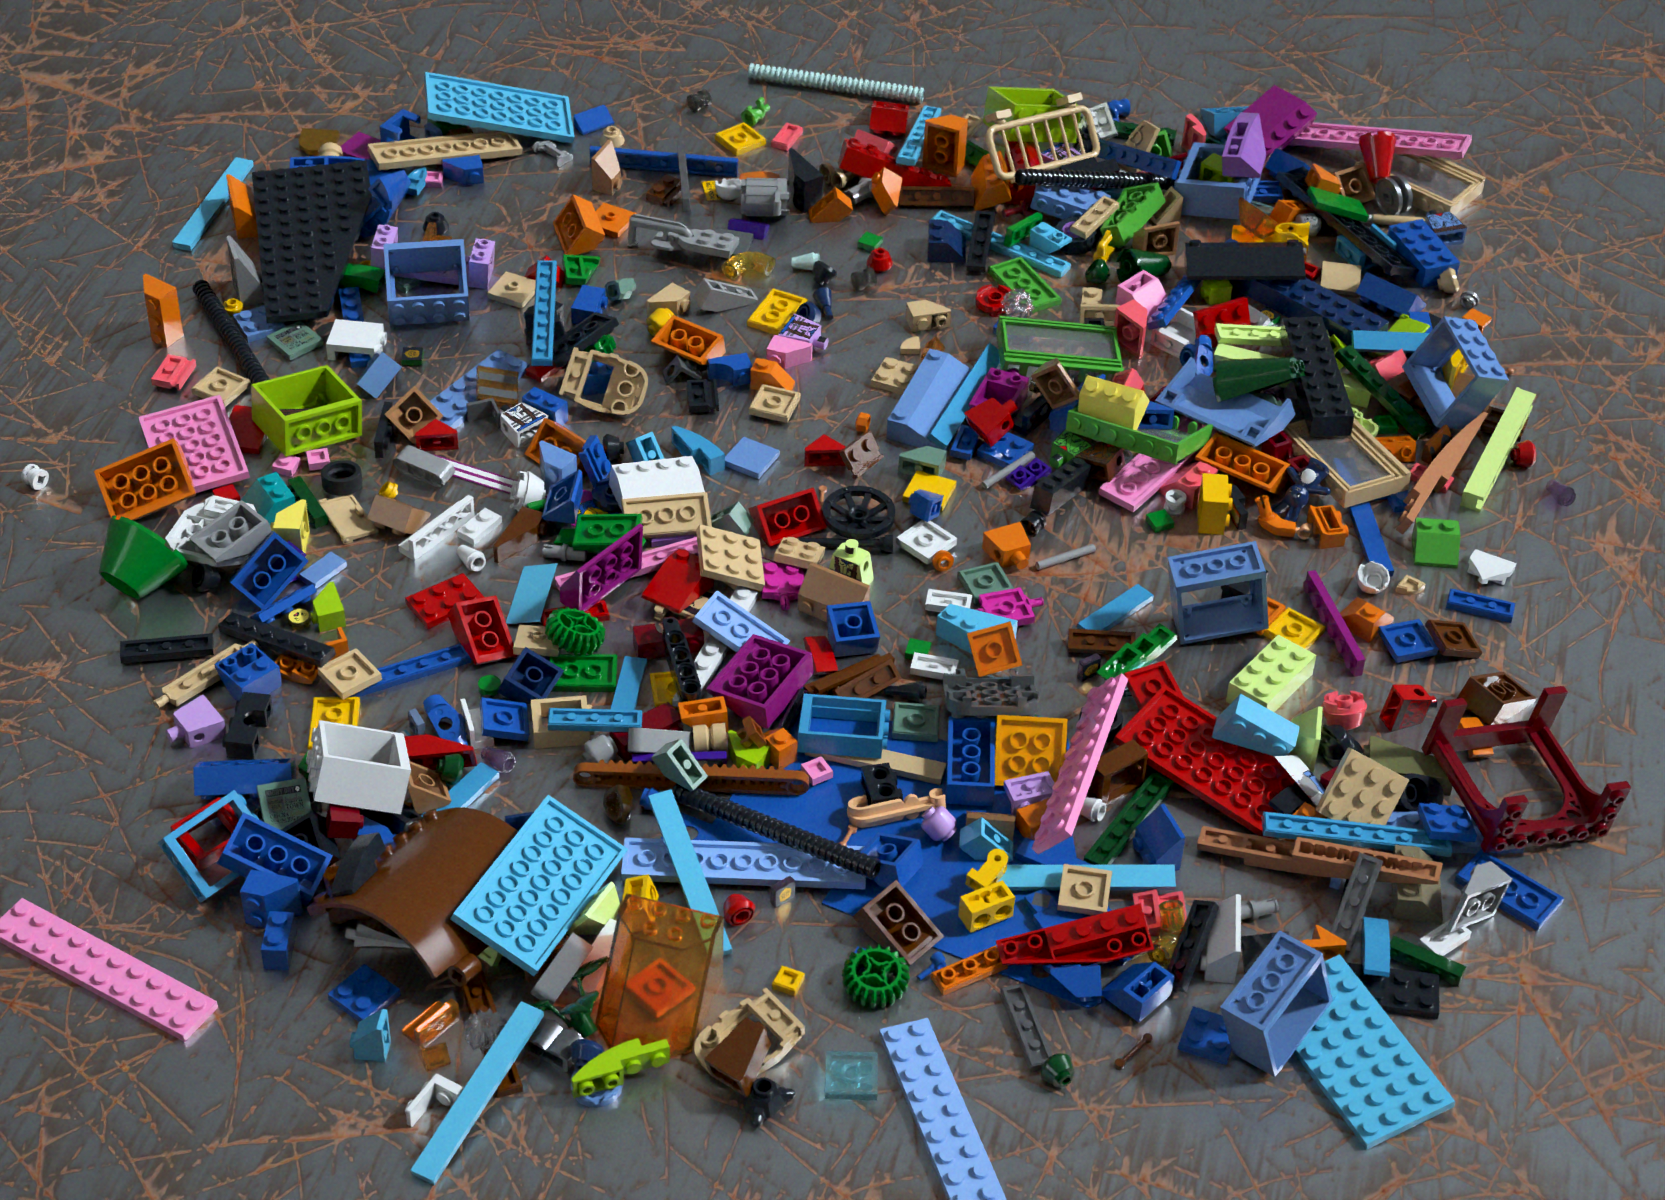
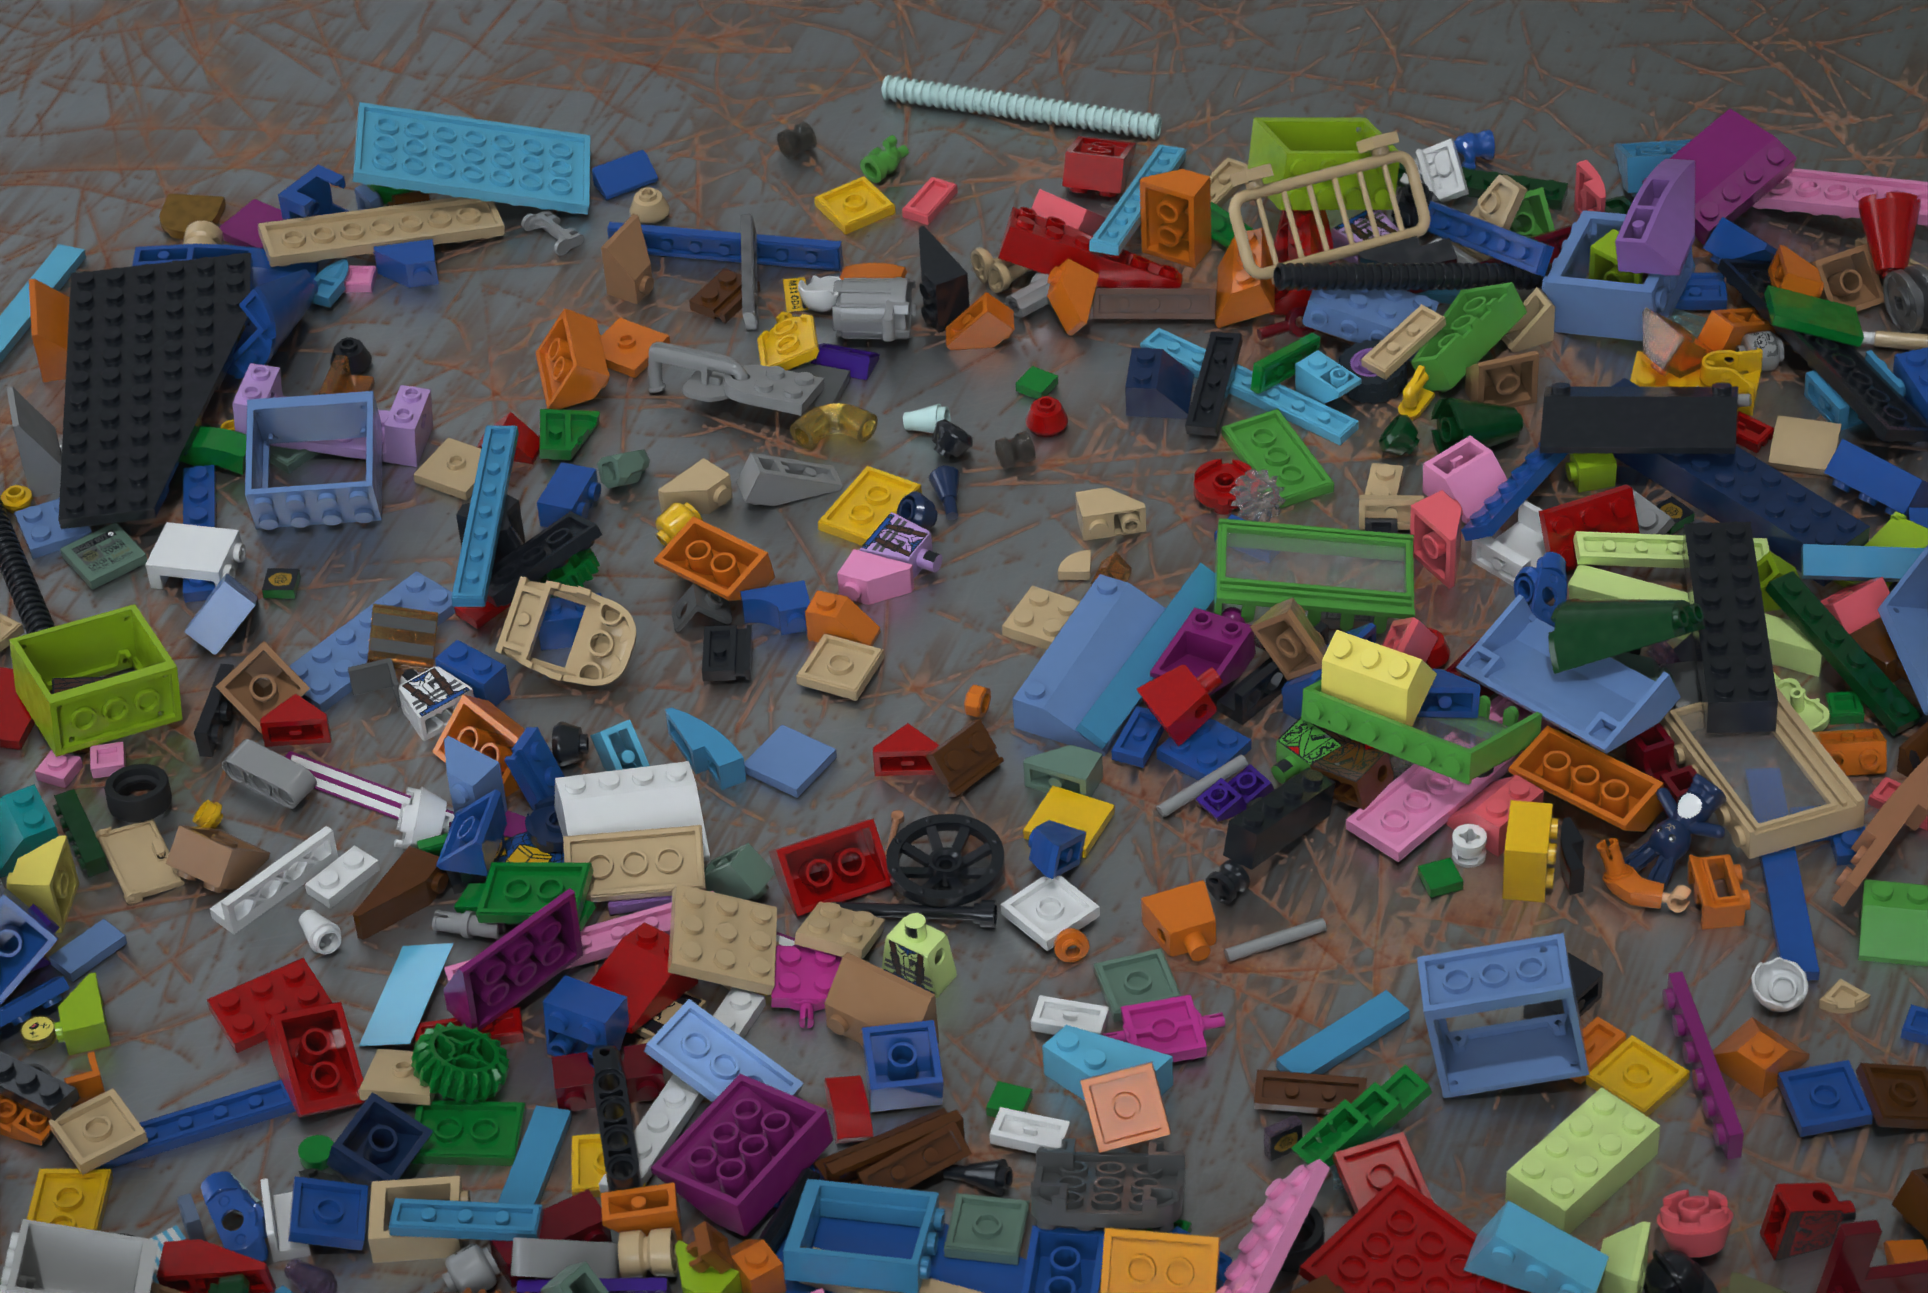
camera: 10 degrees right, 0 degrees up
none -> blue slope [543,975,629,1068]
none -> yellow tile [757,311,819,371]

